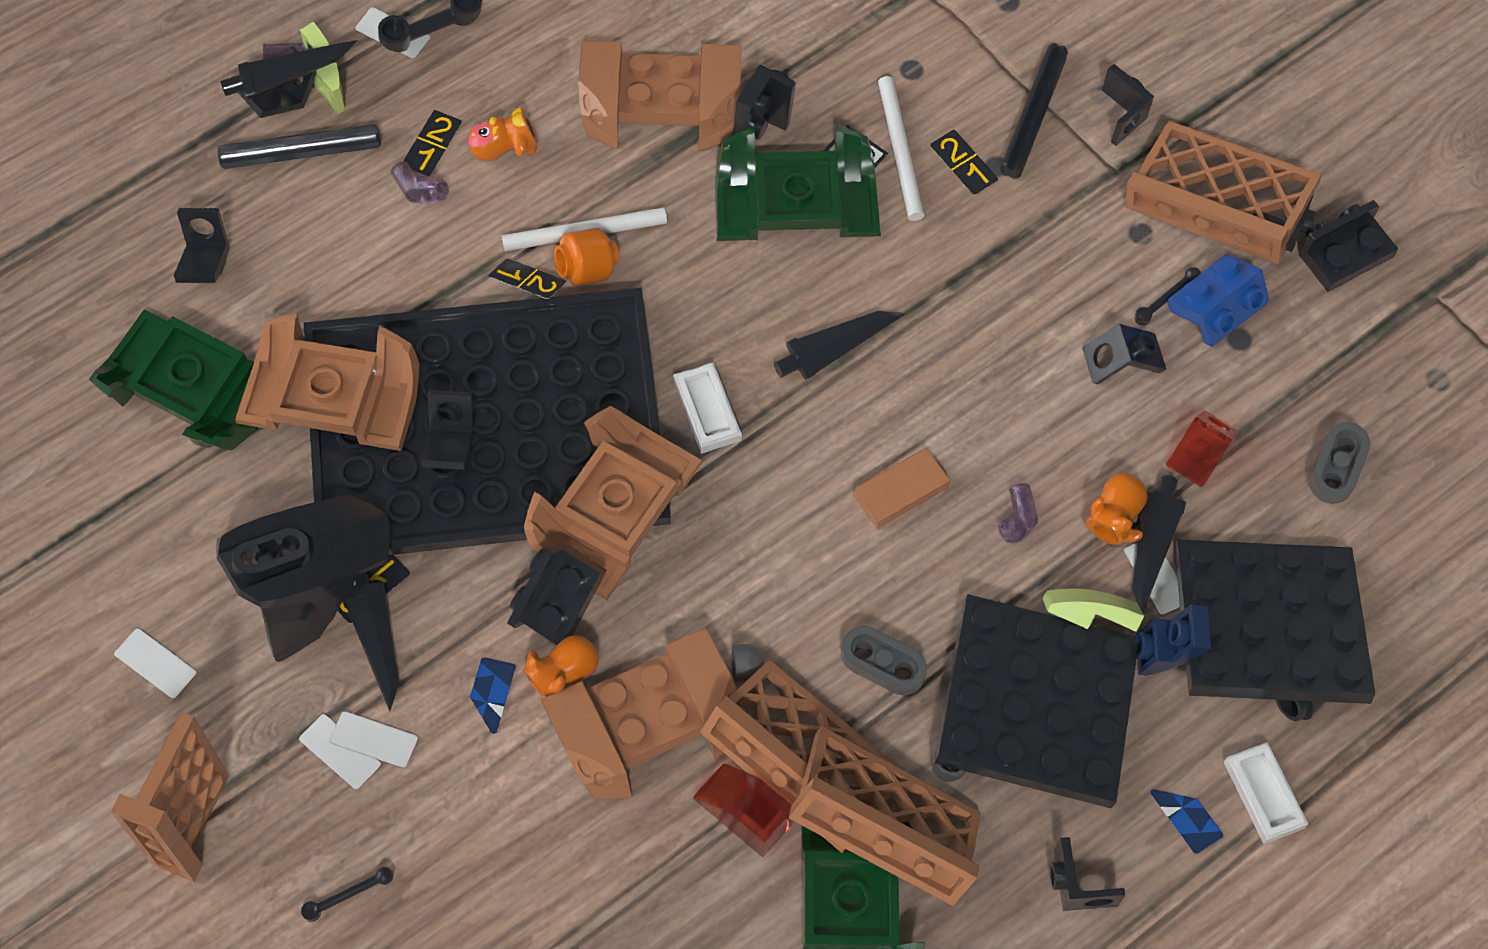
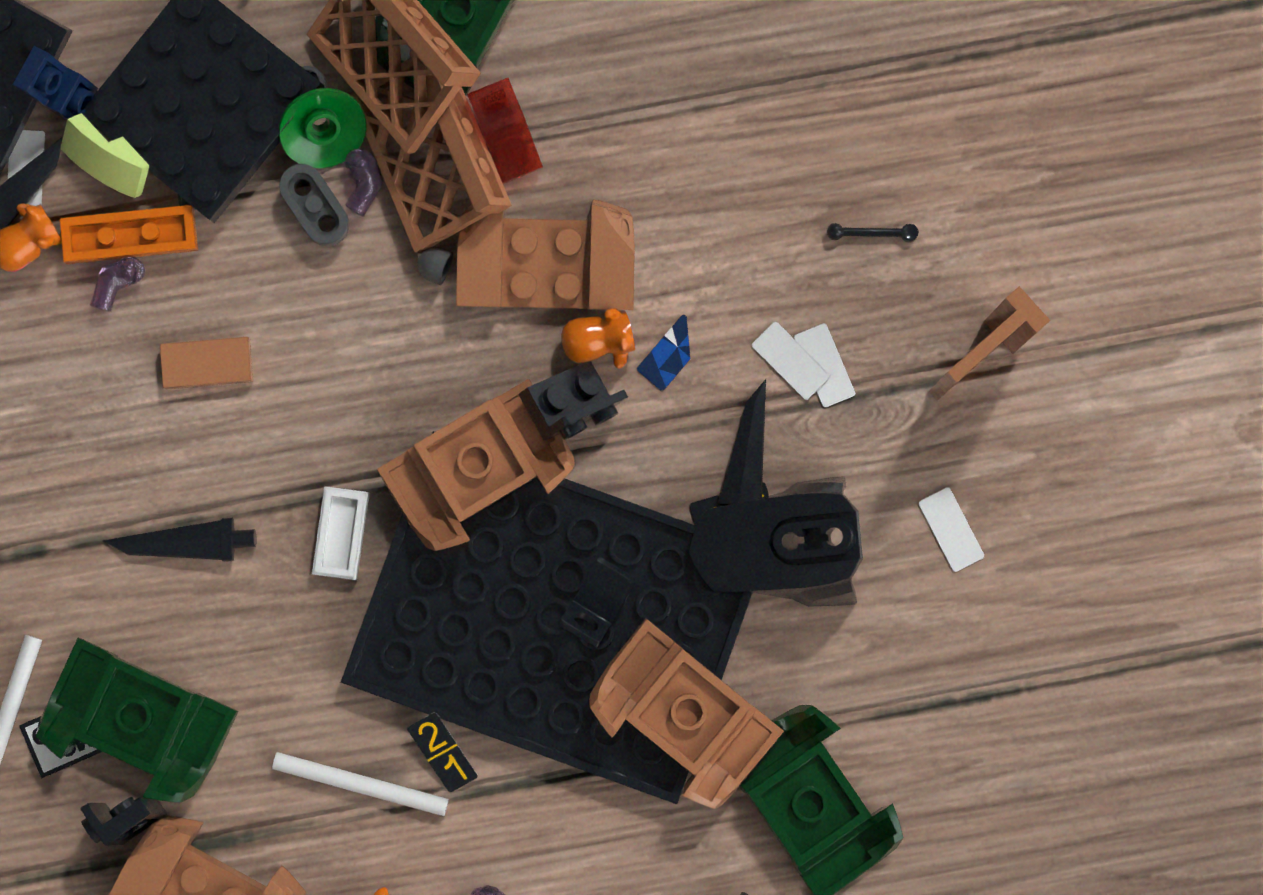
camera: 150 degrees left, 20 degrees up
orange head [554,228,619,286] -> none
none -> orange plate [60,205,198,264]
none -> green dish [279,88,367,169]
none -> clear purple arm [345,149,382,217]

